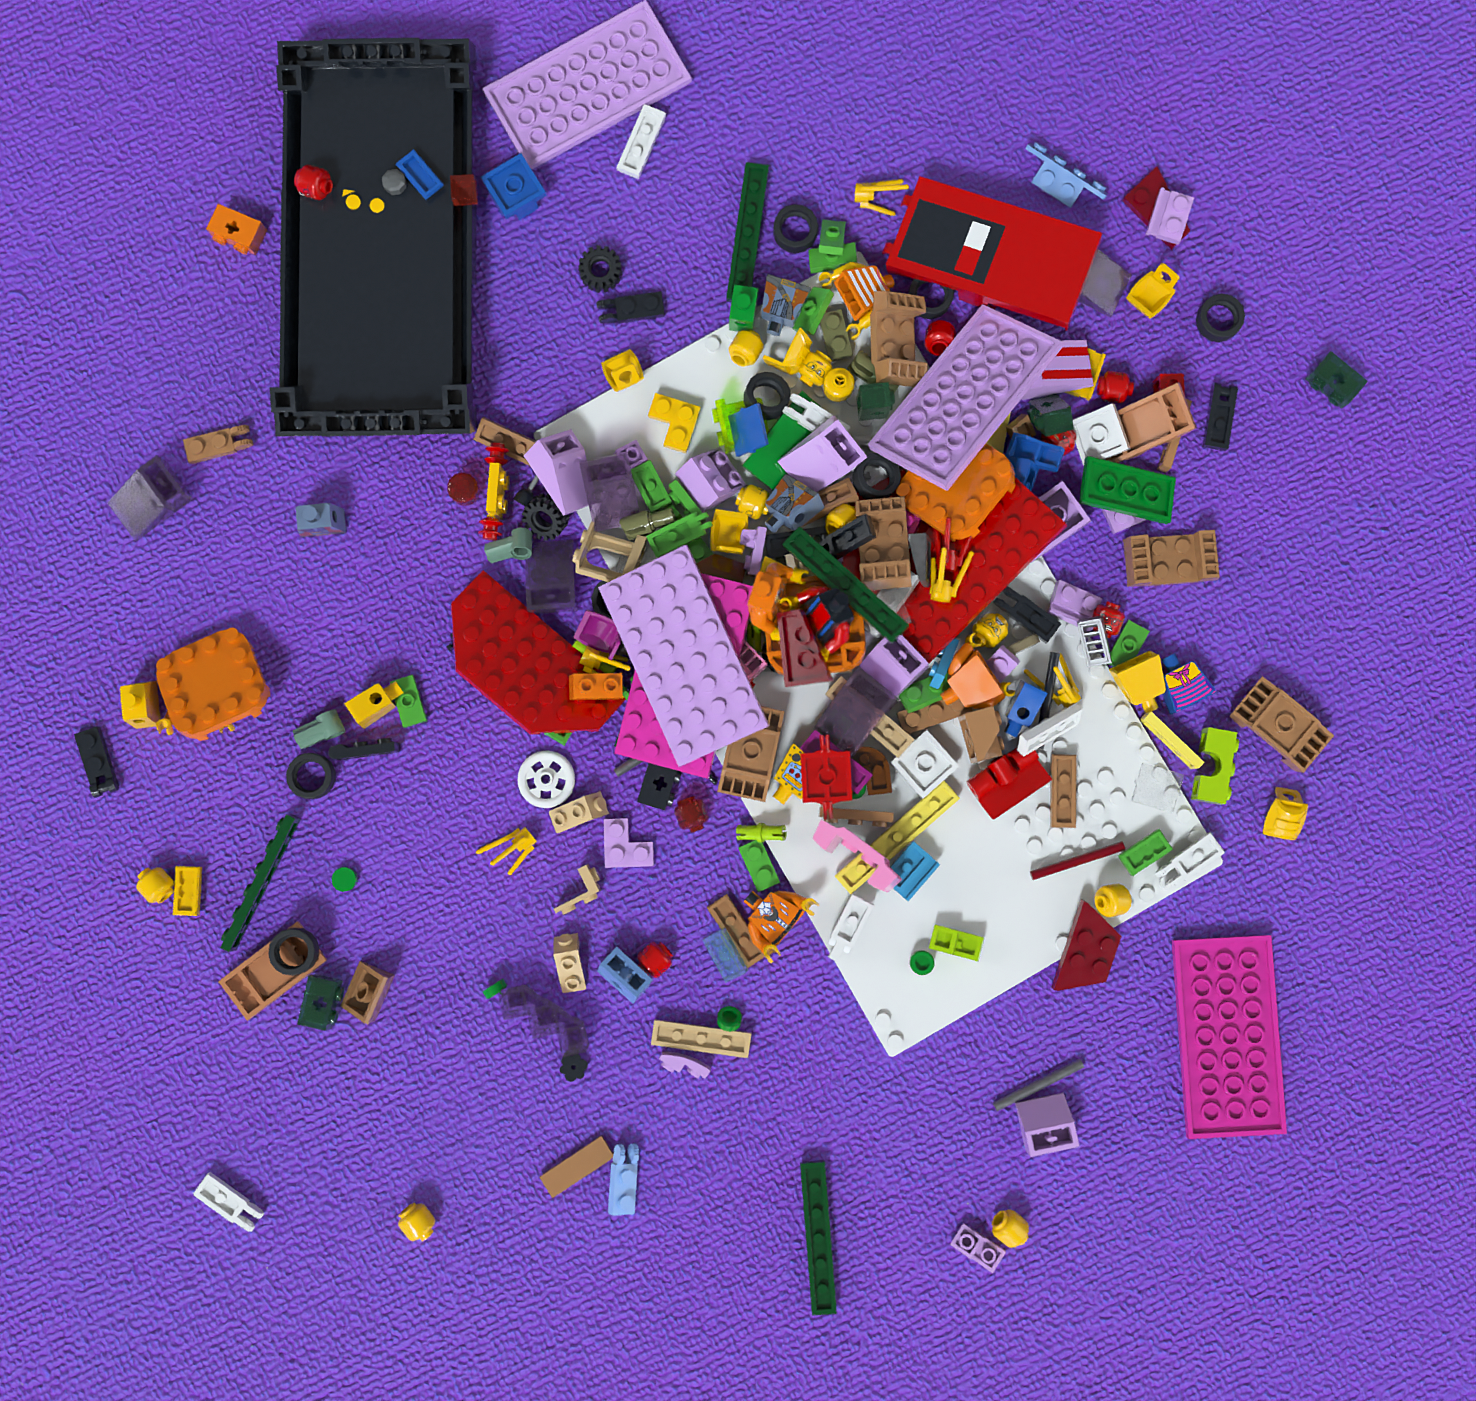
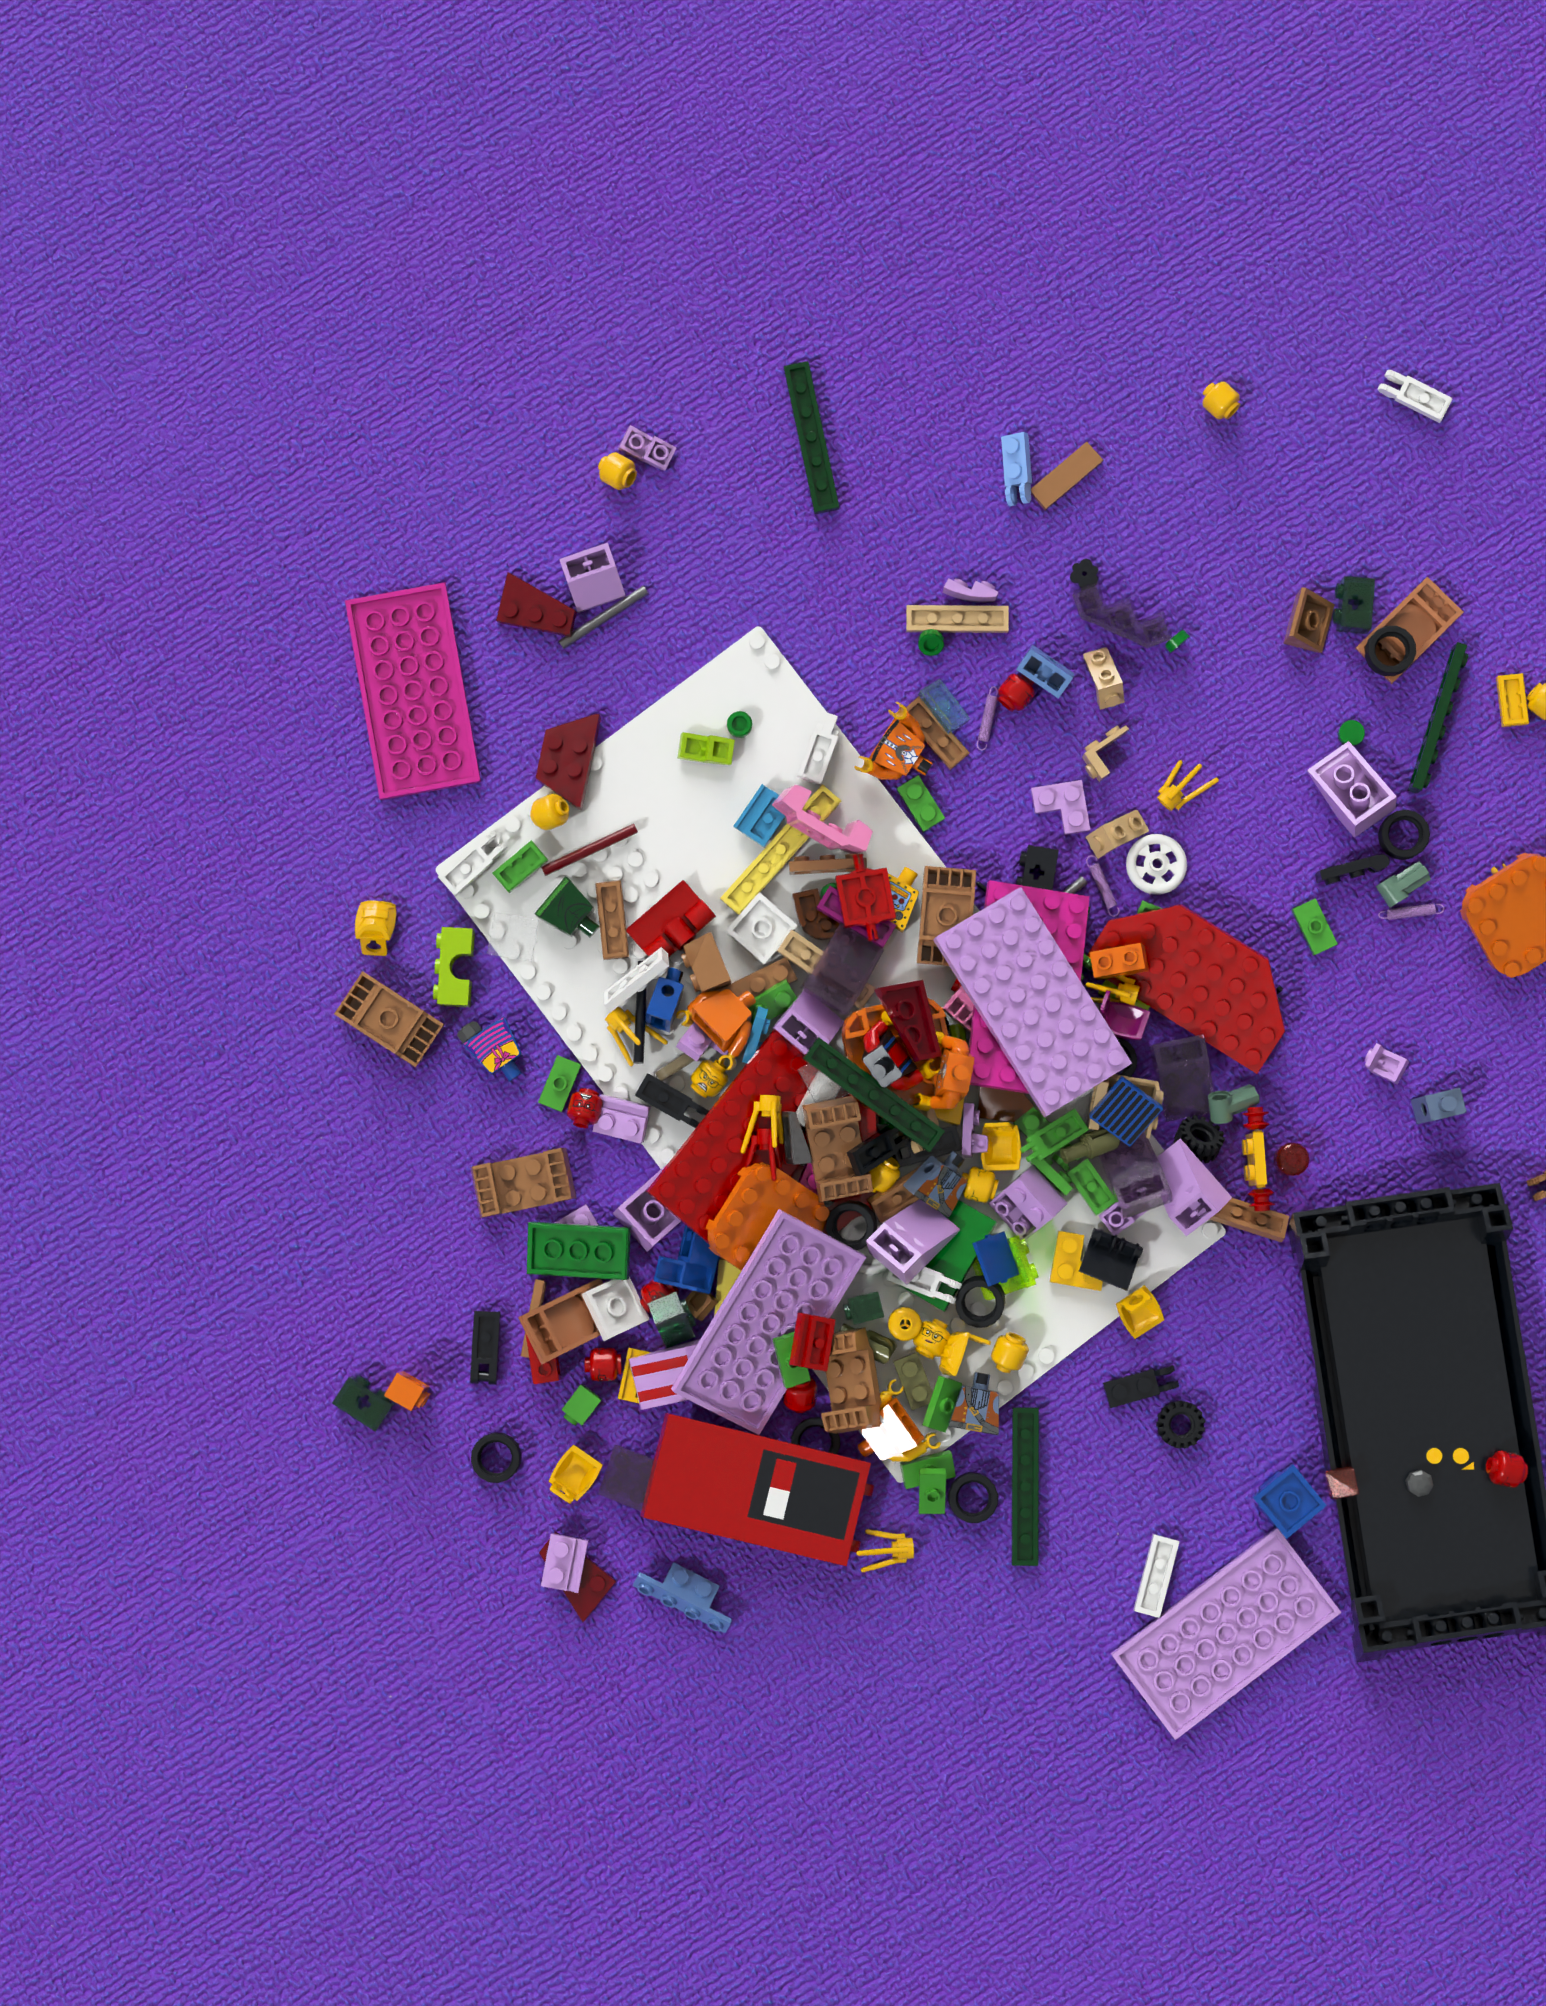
camera: 175 degrees right, 0 degrees up
yellow torso [344,681,404,729] -> none
blue tile [395,149,444,200] -> none
black hinge [513,475,539,507] -> none
clear red head [674,796,709,833] -> none
green torso [729,285,759,332] -> none
lime pin [736,823,787,842] -> none
slope [1077,615,1112,667] -> none
yellow torso [1109,651,1166,713] -> none
light yellow tile [1140,712,1204,769] -> none
none -> orange brick [384,1371,431,1411]
none -> dark grey tile [457,1021,483,1043]
none -> dark red wing [496,572,577,637]
none -> dark green torso [534,876,599,938]
none -> bright green brick [562,1384,602,1426]
none -> bright green plate [772,1331,811,1389]
none -> red plate [789,1313,836,1372]
none -> lavender piece [977,686,998,751]
none -> black hinge [1079,1228,1143,1291]
none -> lavender piece [1086,855,1120,917]
none -> tile [1089,1076,1163,1147]
none -> lavender slope [1307,741,1397,838]
none -> lavender bracket [1365,1043,1409,1085]
none -> lavender piece [1378,904,1444,920]

